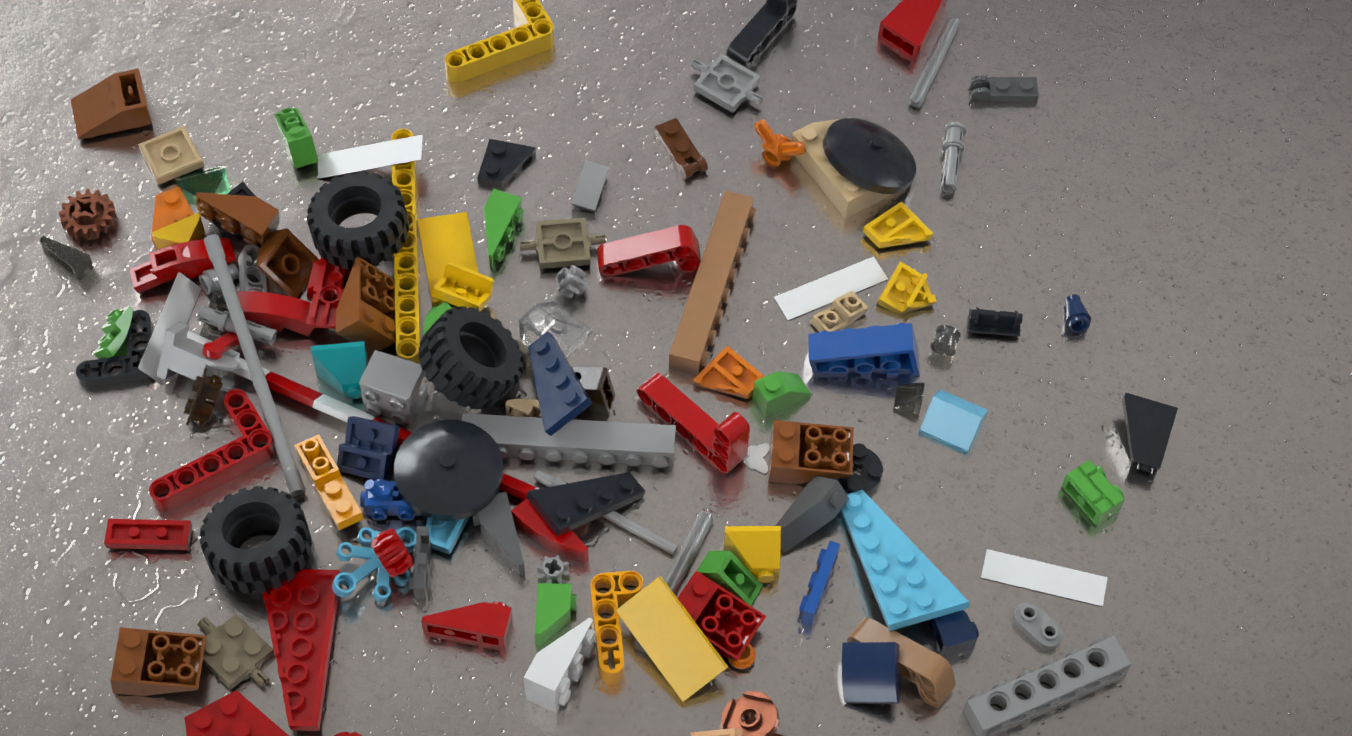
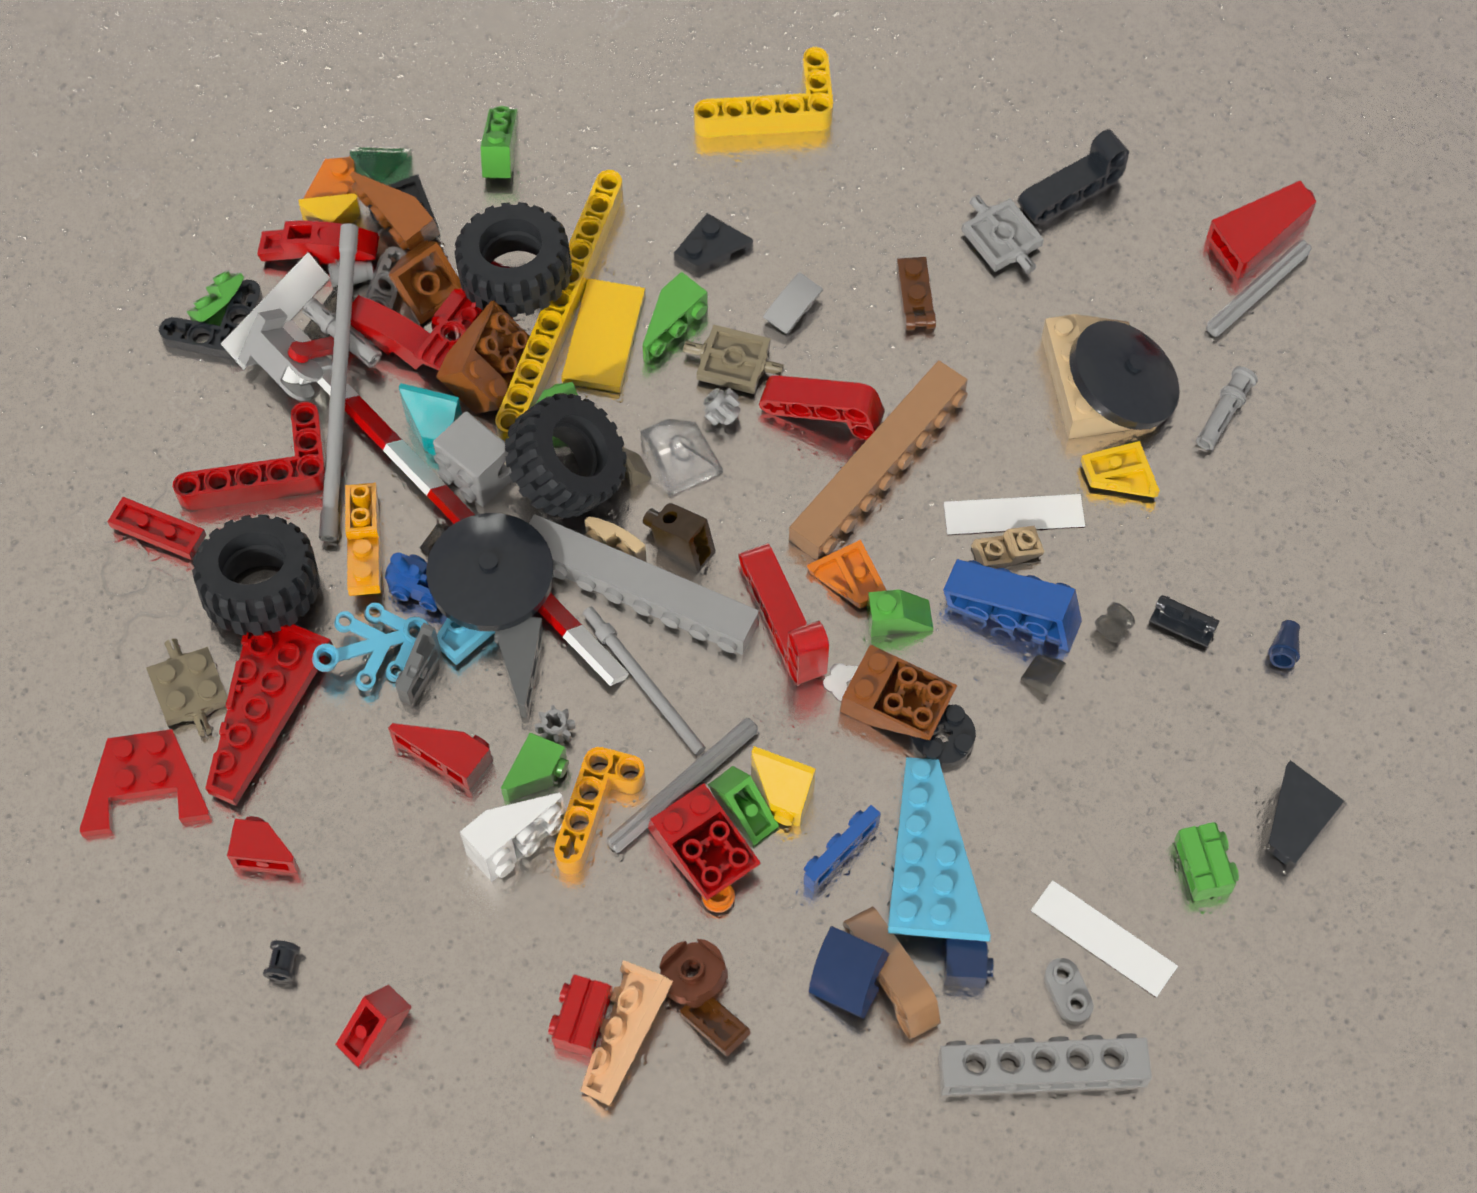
camera: 25 degrees right, 5 degrees up
clear smoke slope [40,236,94,280] -> none
copper gear [59,189,117,240] -> none
dark orange slope [70,68,152,140] -> none
dark orange slope [110,627,207,696] -> none
tan plate [138,126,204,185] -> none
dark brown hinge [183,368,223,425] -> none
white sticker [318,135,422,179] -> none
dark blue slope [337,416,400,480] -> none
red gear [371,528,414,577] -> none
yellow bracket [431,262,494,311] -> none
red slope [511,499,589,564] -> none
black wing [526,472,645,537] -> none
dark blue wing [528,331,592,436] -> none
yellow tile [616,576,728,702] -> none
orange axle [754,119,805,167] -> none
dark grey slope [775,475,849,553] -> none
yellow slope [876,261,937,315] -> none
medium azure slope [919,389,988,453] -> none
dark grey hinge [970,76,1039,102] -> none

